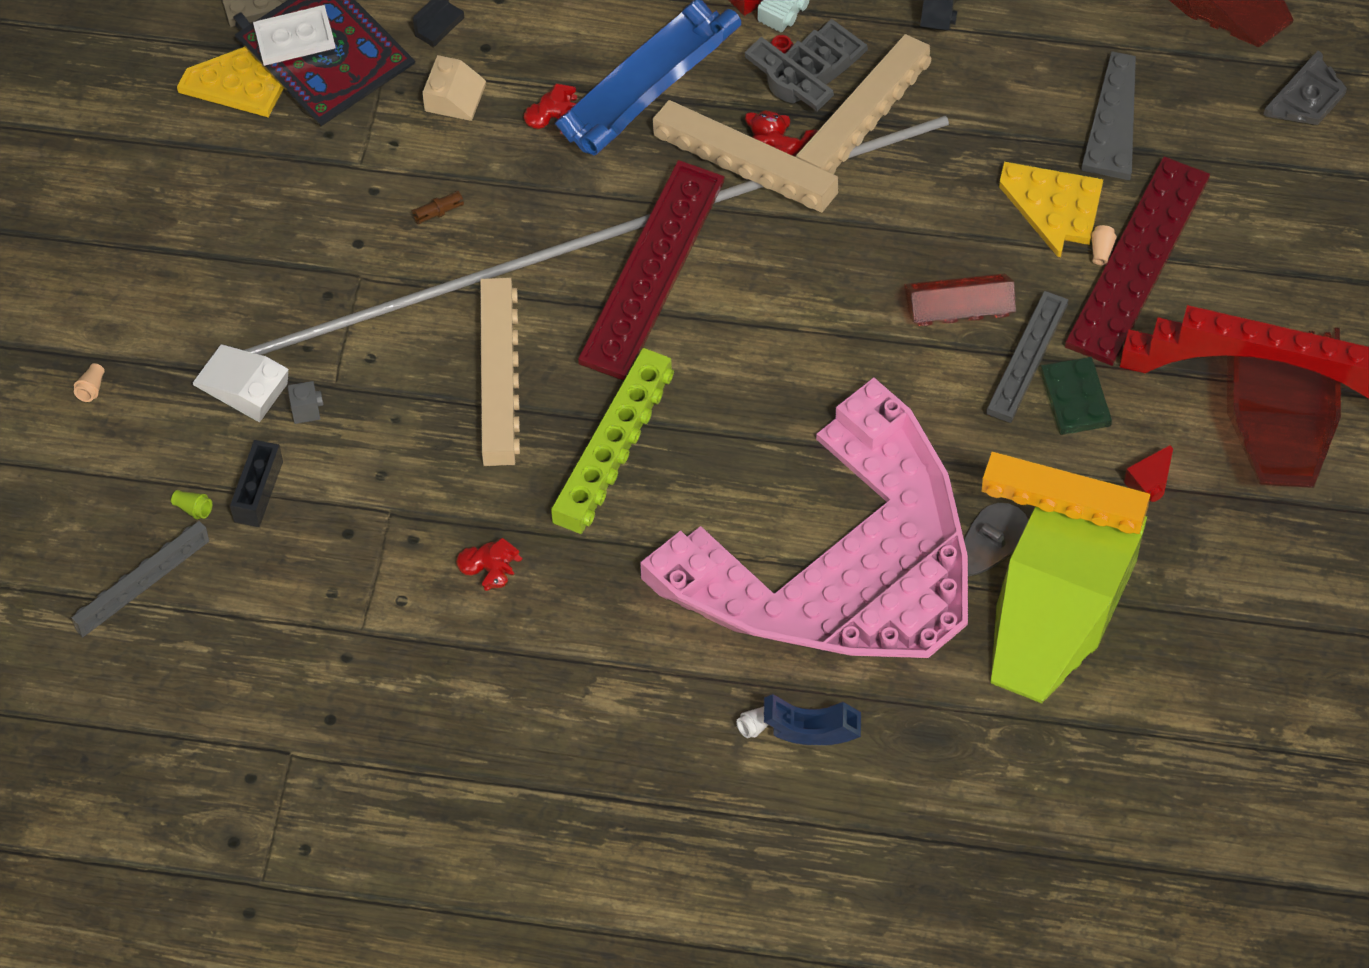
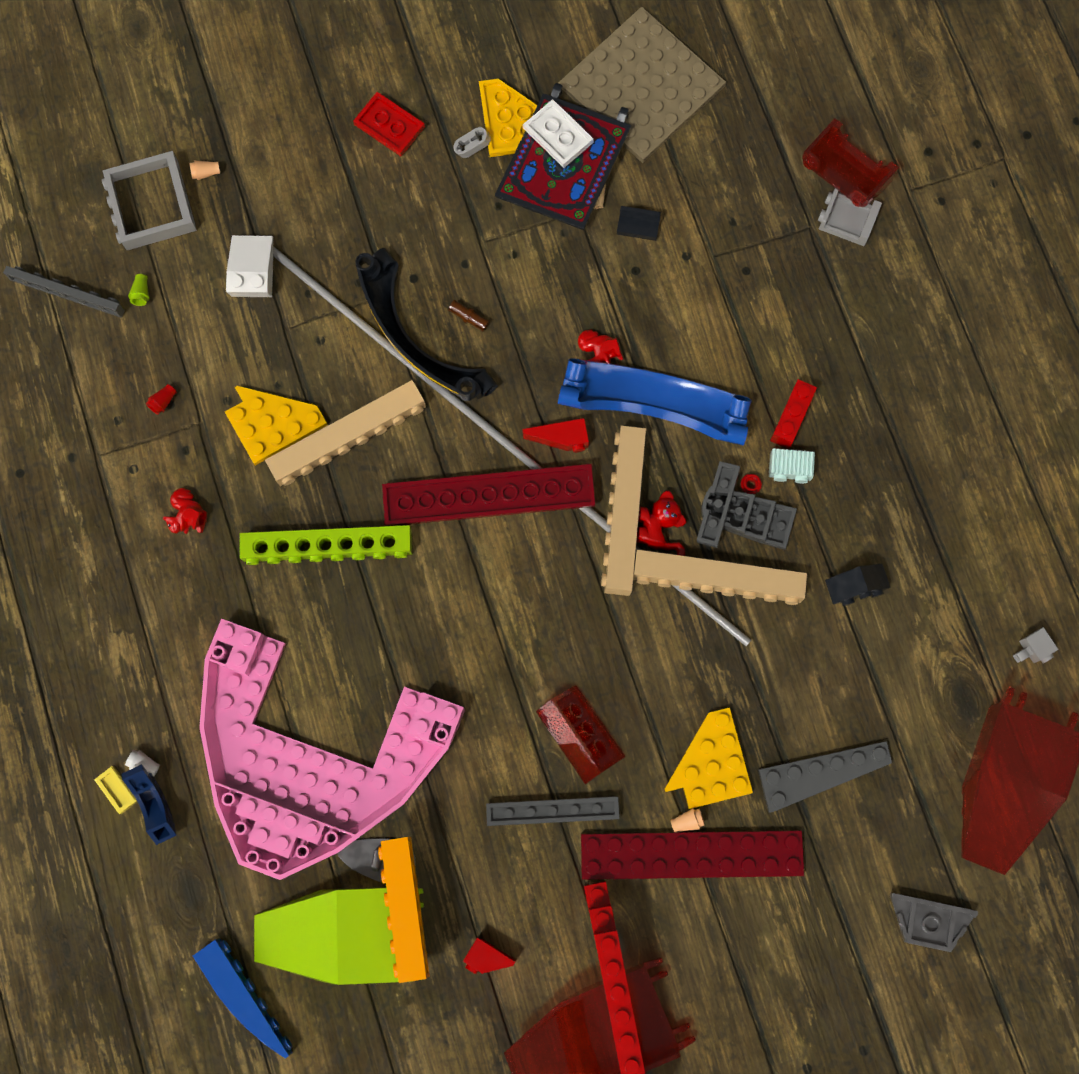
camera: 65 degrees right, 20 degrees up
black brick [230,440,283,527] -> none
dark grey brick [288,381,323,424] -> none
tan slope [423,55,486,121] -> none
clear green plate [1041,357,1112,435] -> none
none -> light yellow tile [94,766,137,814]
none -> light grey window [102,151,197,250]
none -> red cone [146,384,177,415]
none -> blue slope [193,938,293,1058]
none -> yellow wing [225,386,328,466]
none -> red plate [353,92,425,157]
none -> black panel [355,248,498,401]
none -> light grey beam [454,127,491,158]
none -> red slope [522,418,589,453]

